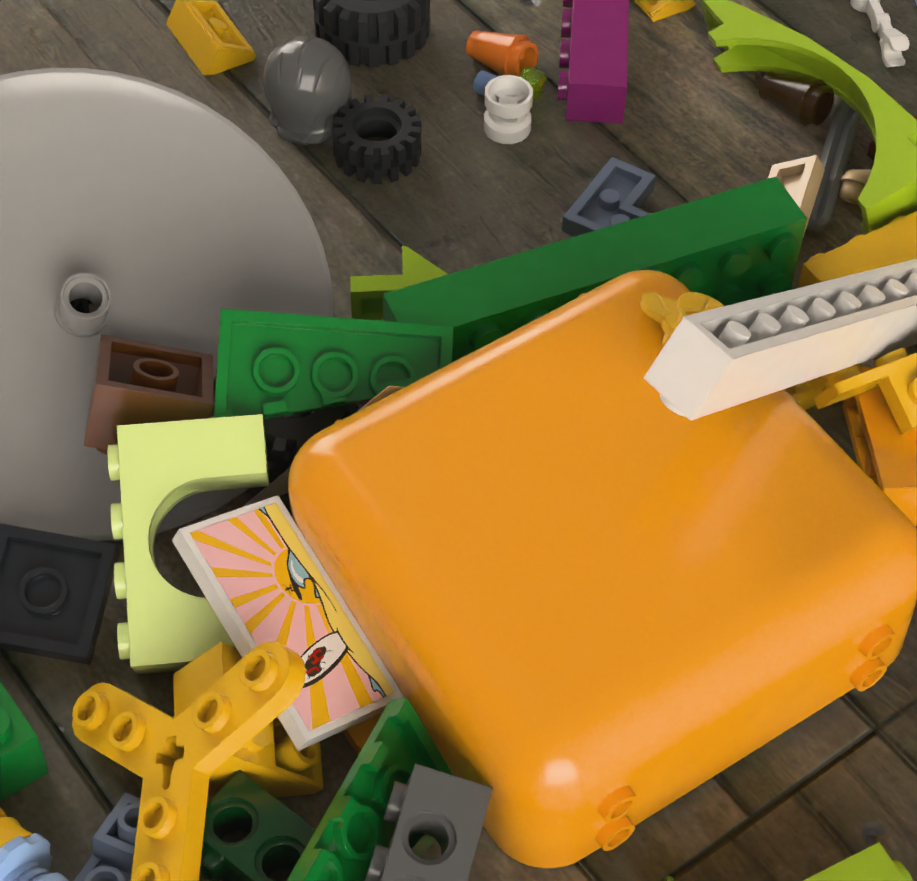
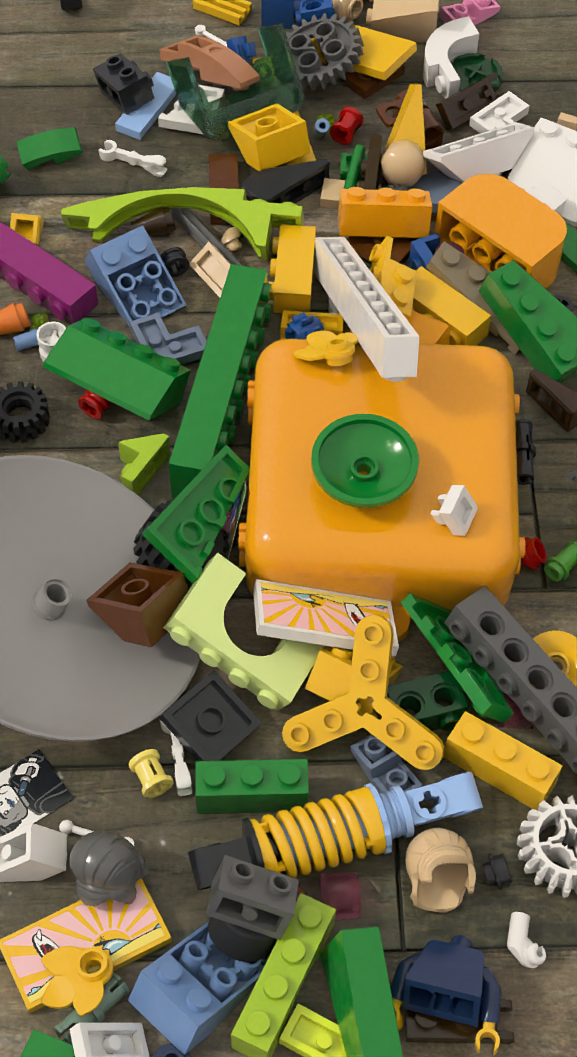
camera: 55 degrees left, 5 degrees up
none -> green slope [43,318,191,421]
none -> red bush [78,390,110,419]
none -> medium blue slope [84,225,187,327]
none -> black bush [160,247,190,277]
none -> green dish [311,414,419,508]
none -> white tile [430,485,478,536]
none -> black pin [515,419,536,485]
none -> red plate [521,537,547,570]

